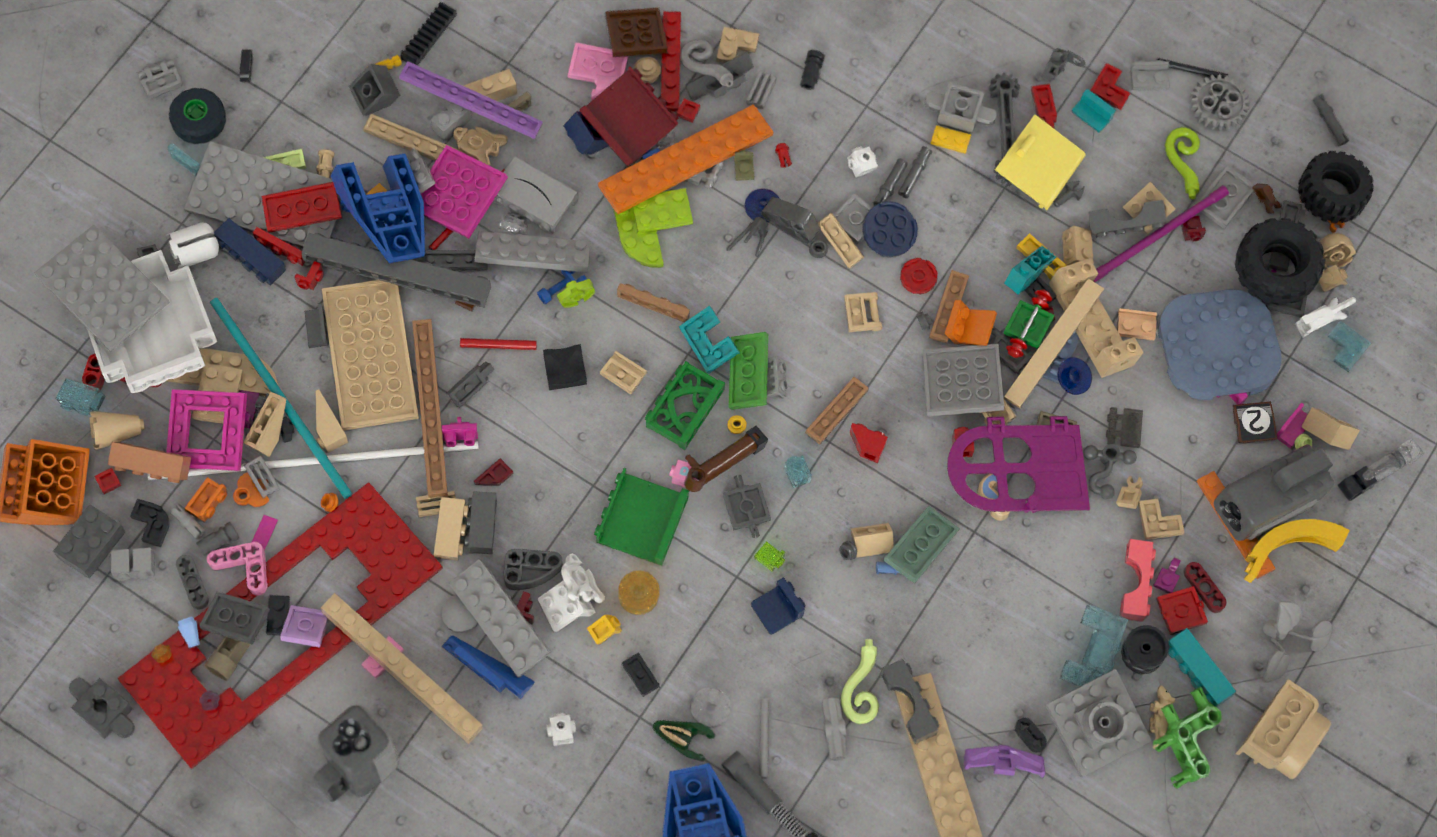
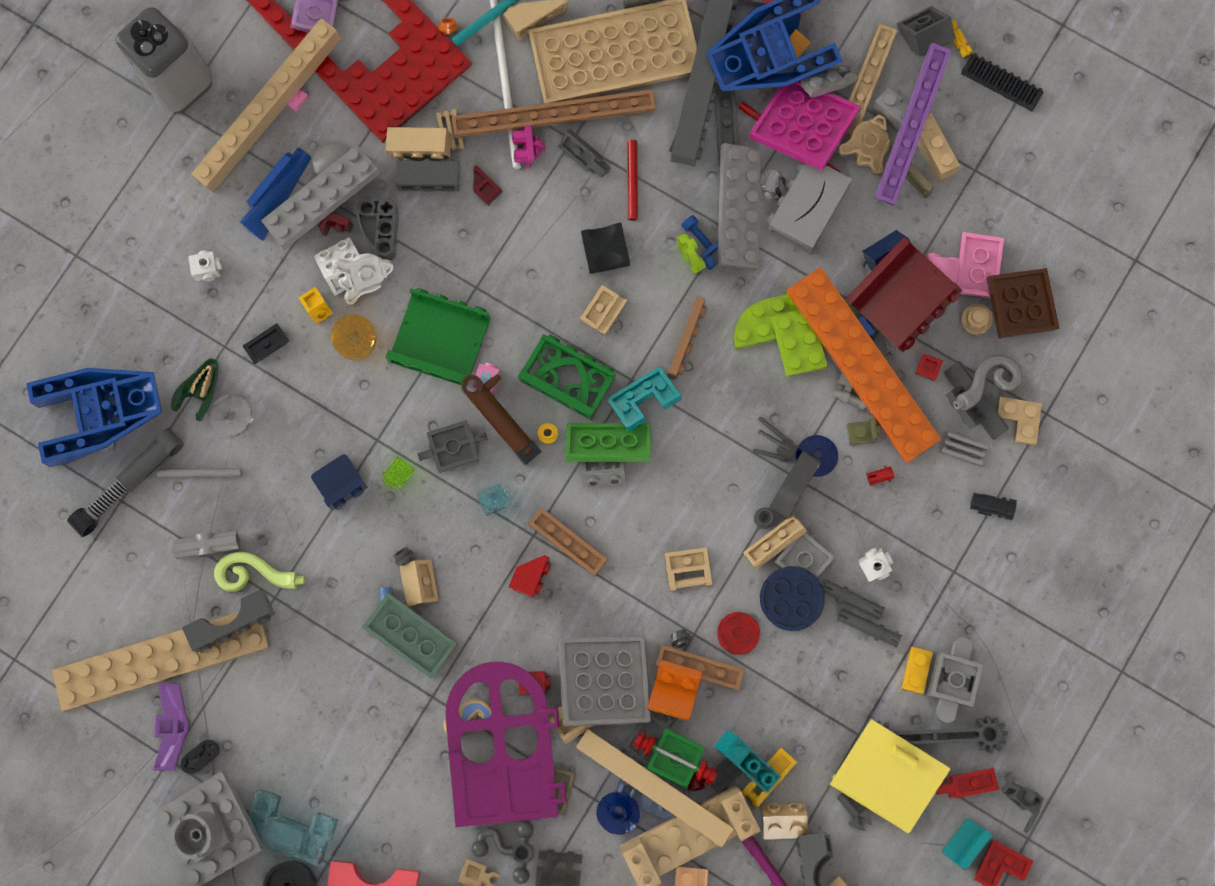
camera: 100 degrees right, 10 degrees up
red plate [661,11,681,112] -> none

